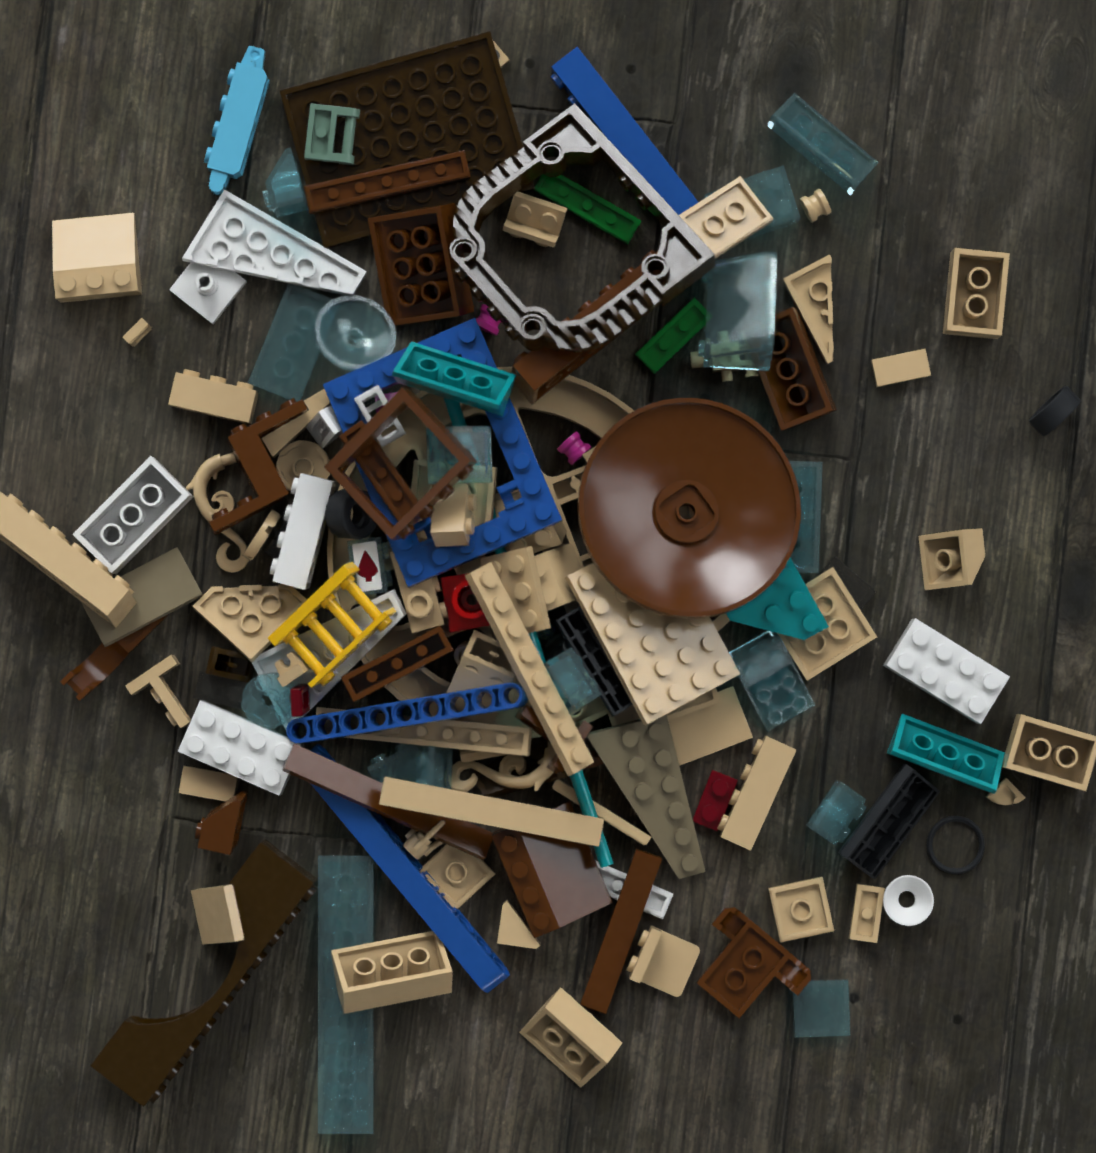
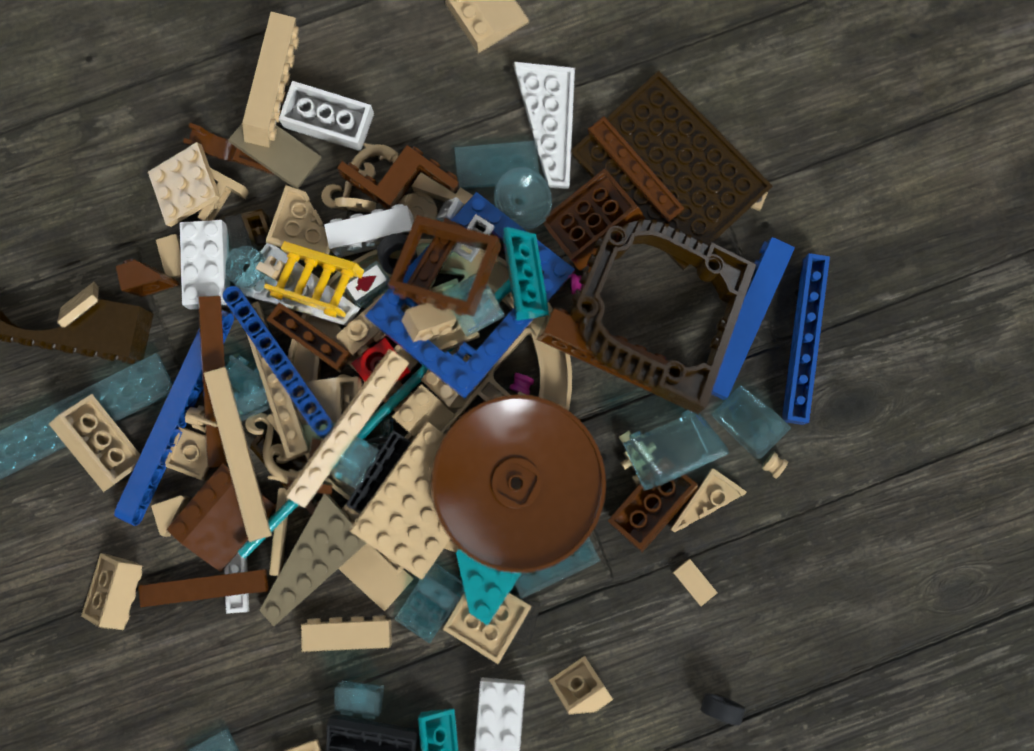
camera: 55 degrees right, 5 degrees down
tan tile [123,318,152,347] -> none
tan brick [168,369,259,425] -> none
white tile [169,263,247,324] -> none
medium azure hinge [204,46,270,196] -> none
clear light blue slope [262,148,309,218] -> none
dark red tile [290,684,310,717] -> none
sand green plate [304,103,360,165] -> none
tan plate [480,546,551,633] -> none
tan bracket [503,192,568,247] -> none
green tile [533,174,642,245] -> none
tan bracket [627,925,700,997] -> none
green tile [635,297,713,374] -> none
tan tile [679,176,774,259] -> none
dark red plate [692,770,738,831] -> none
reddish brown piece [696,907,811,1019] -> none
clear light blue slope [767,93,879,195] -> none
tan tile [768,876,834,943] -> none
tan brick [943,248,1010,339] -> none
none -> tan plate [148,142,221,227]
none -> blue brick [781,253,830,425]

